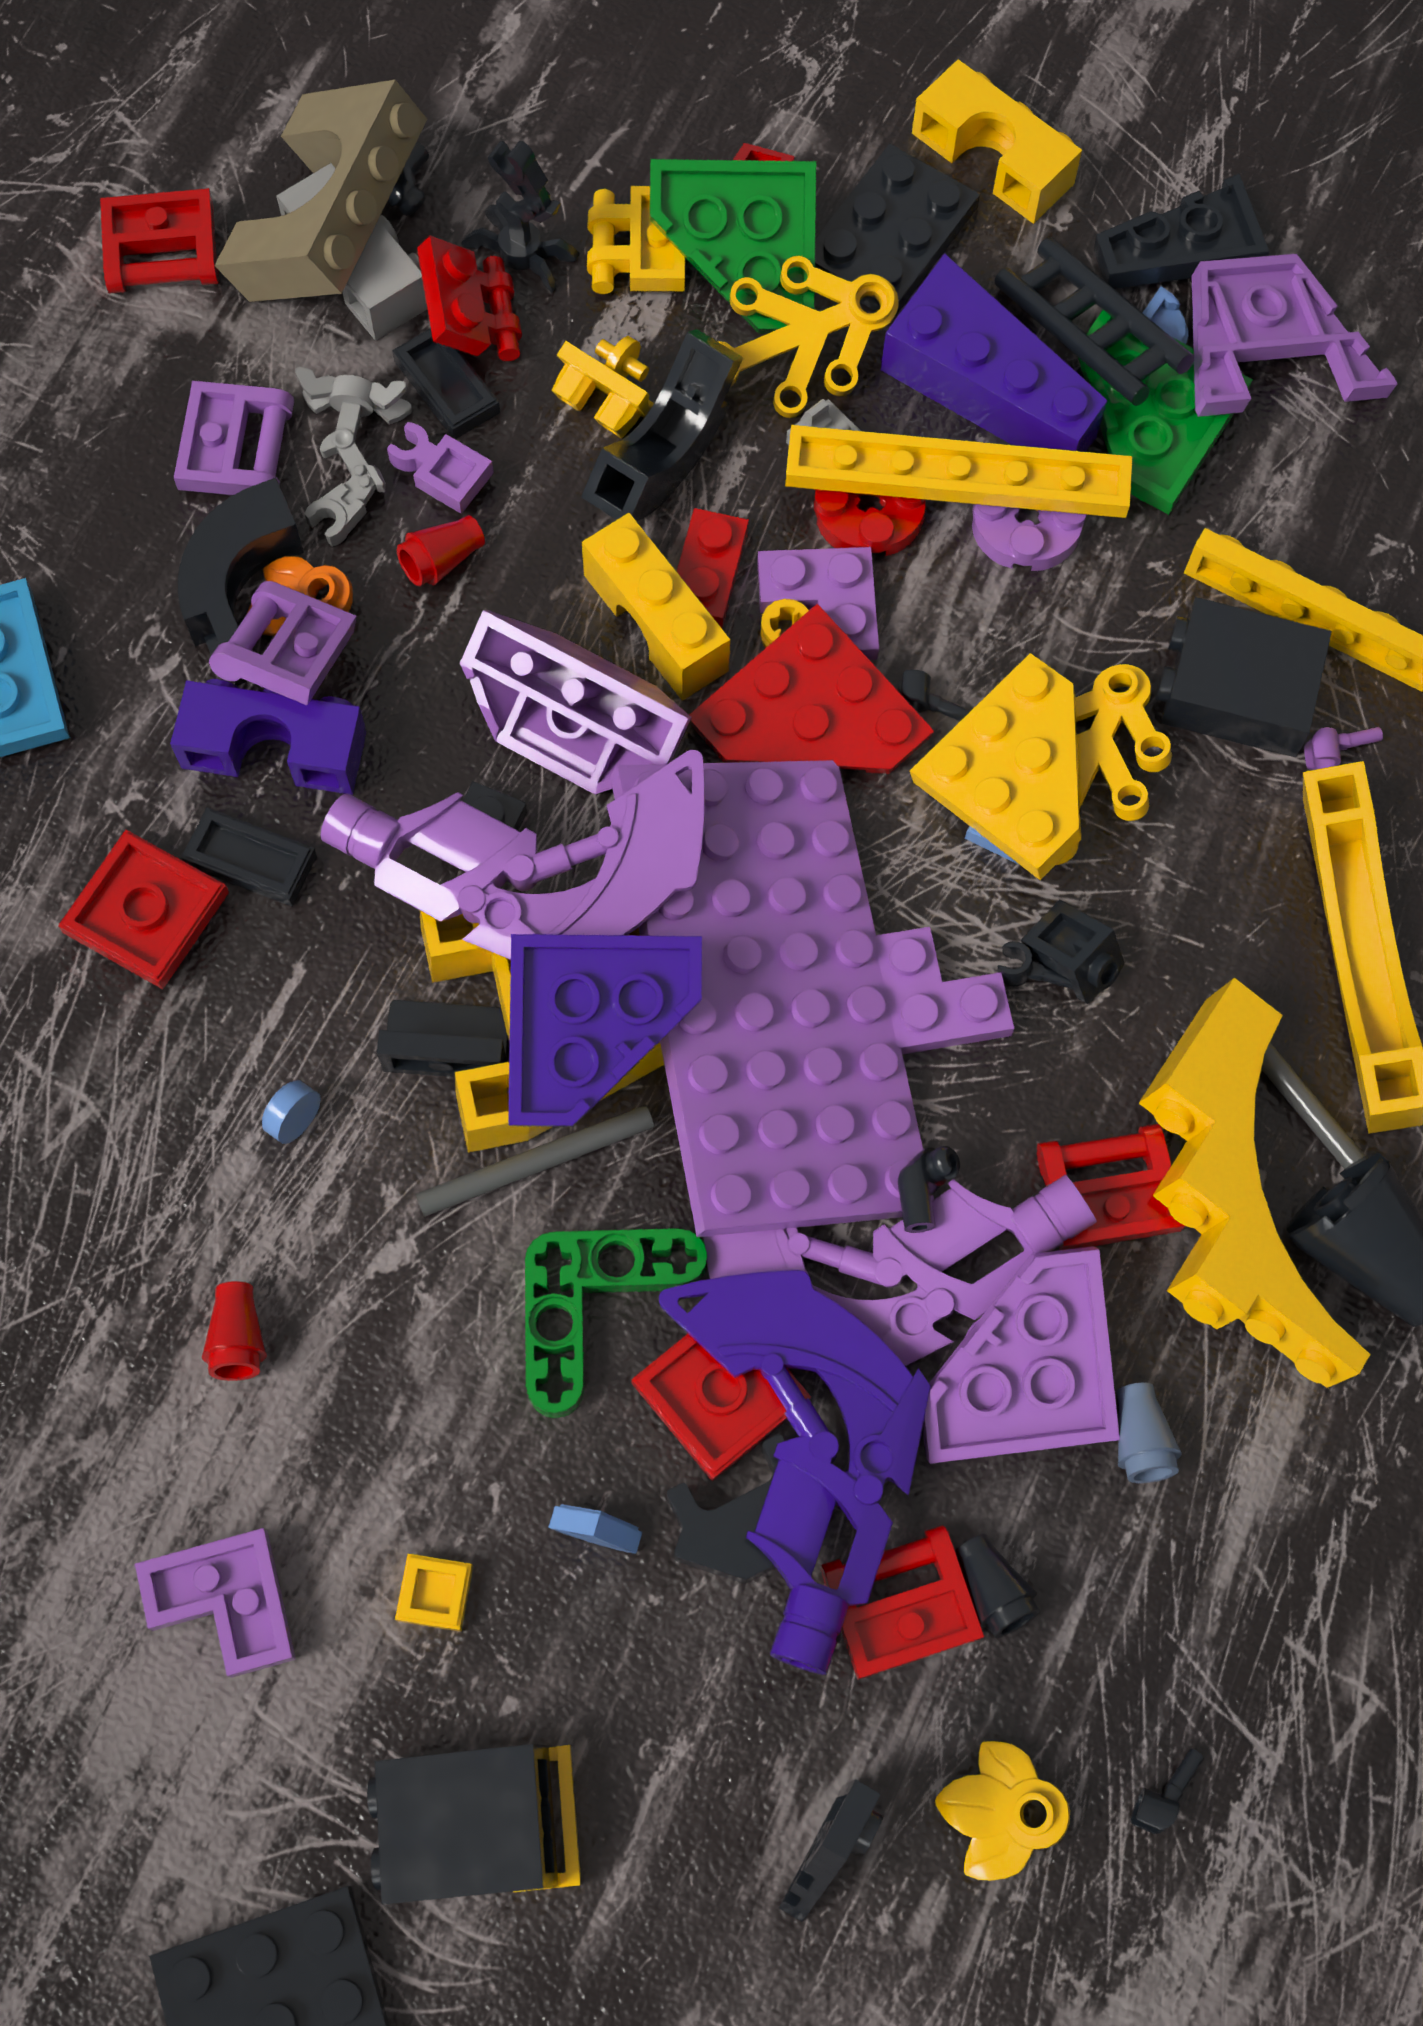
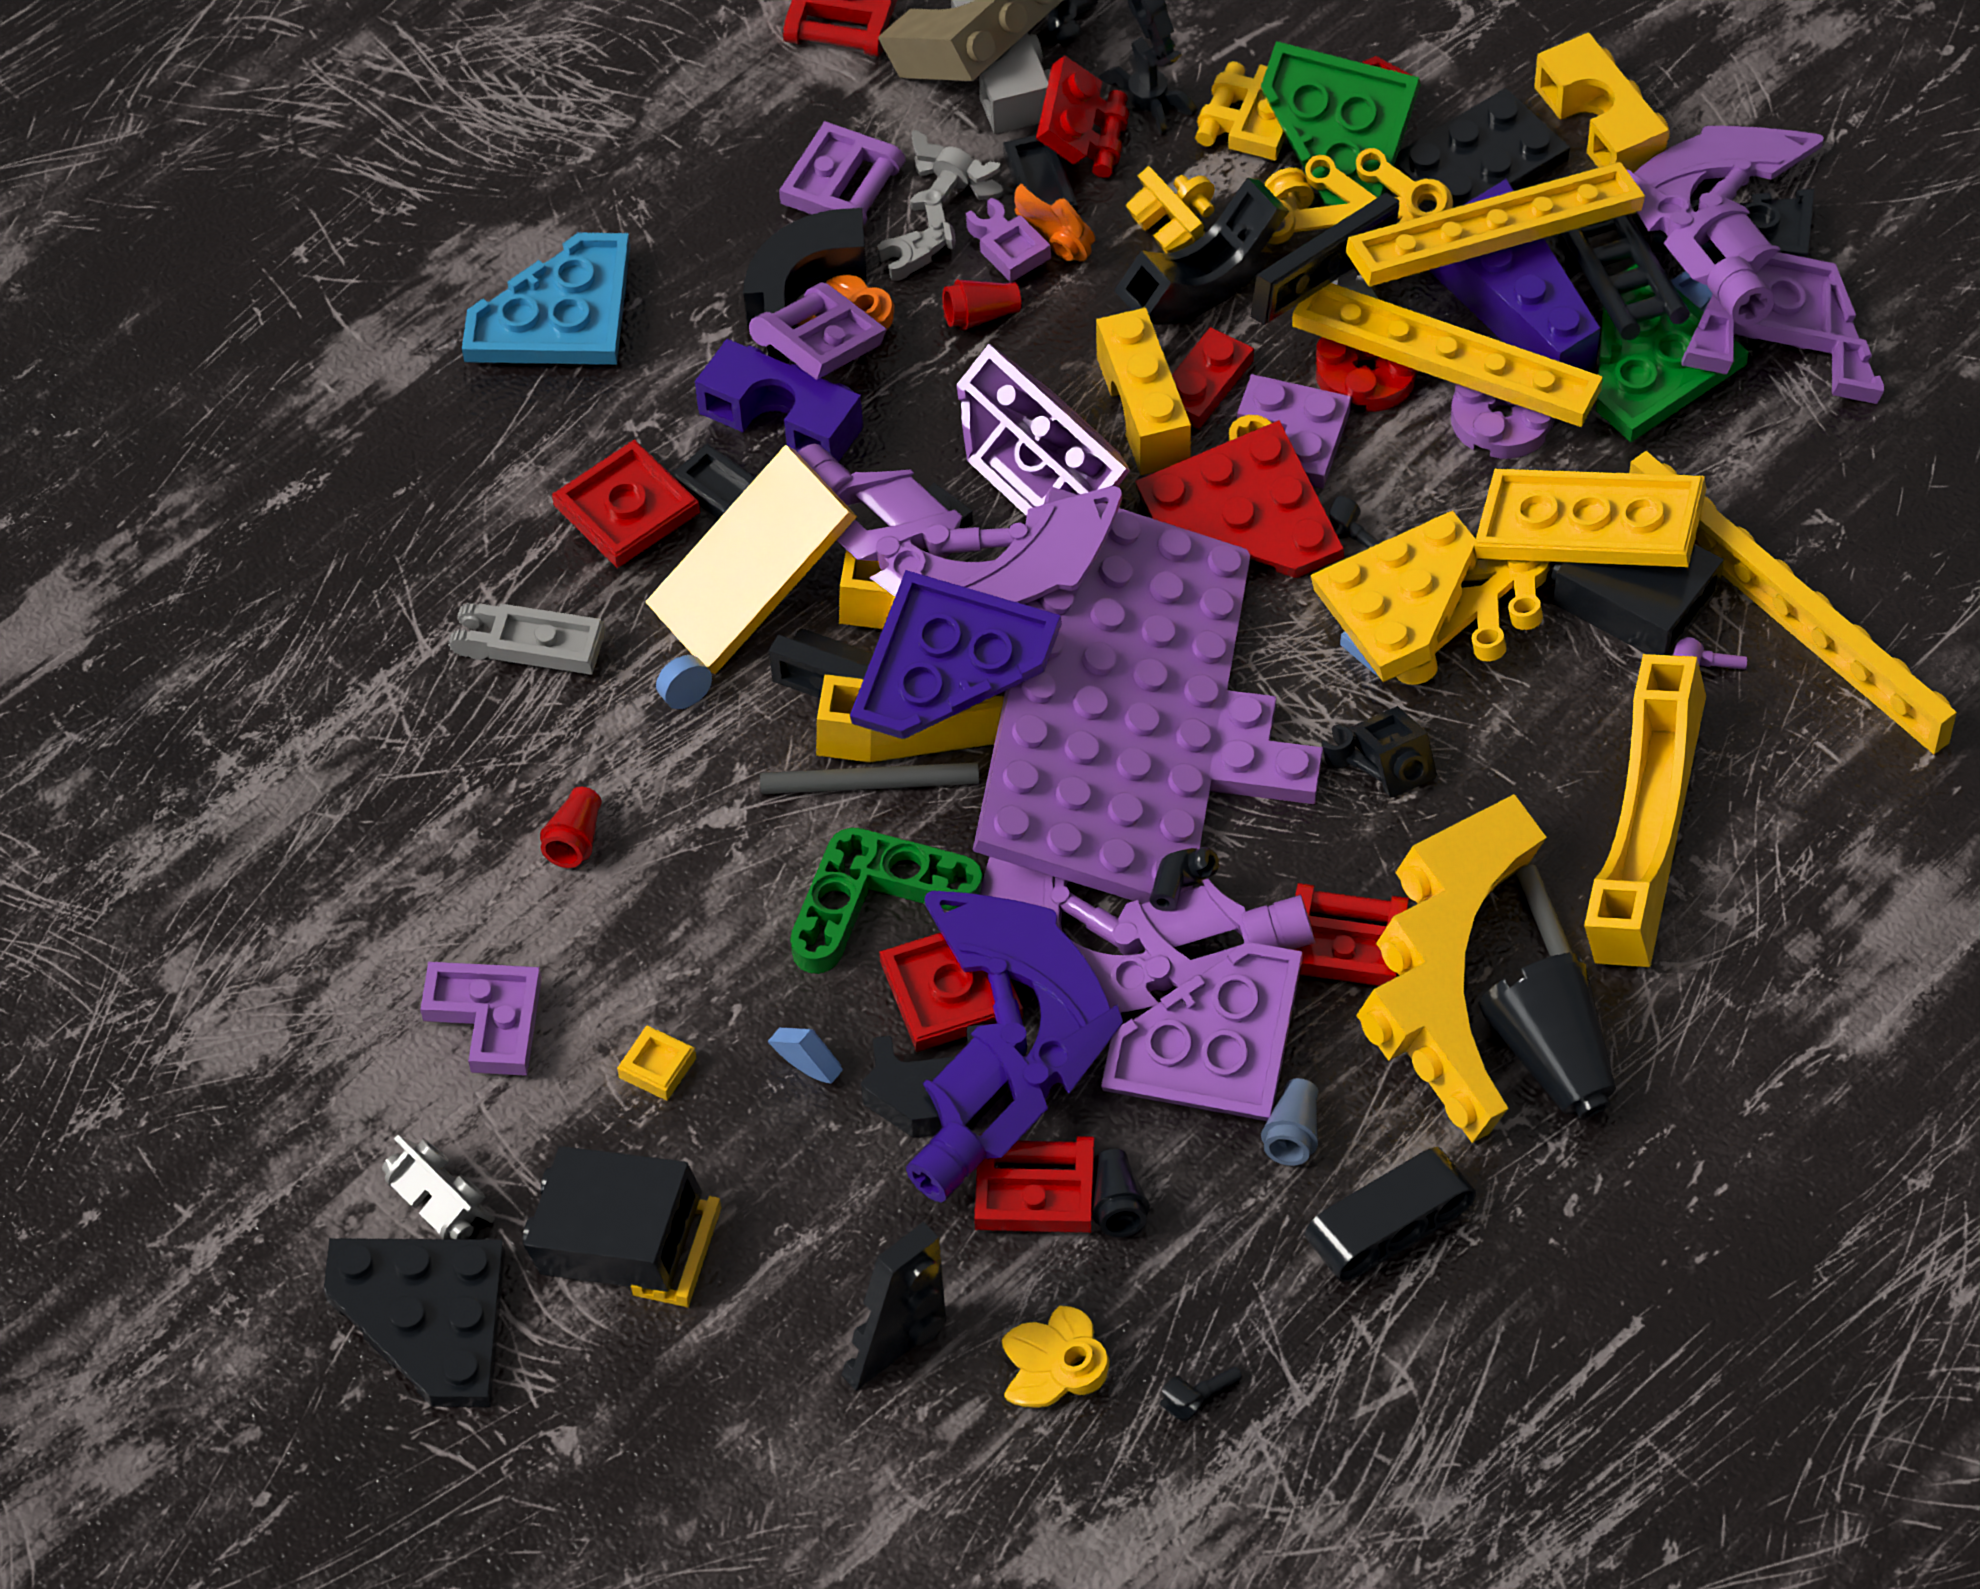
camera: 25 degrees right, 15 degrees down
none -> hinge [382,1135,495,1239]
none -> light grey hinge [448,603,606,675]
none -> tile [646,445,857,675]
none -> orange plate [1014,184,1095,261]
none -> black tile [1250,193,1400,325]
none -> yellow bush [1265,168,1314,210]
none -> black beam [1304,1147,1477,1282]
none -> yellow plate [1346,162,1645,287]
none -> yellow tile [1474,469,1706,567]
none -> medium lavender piece [1627,126,1824,326]

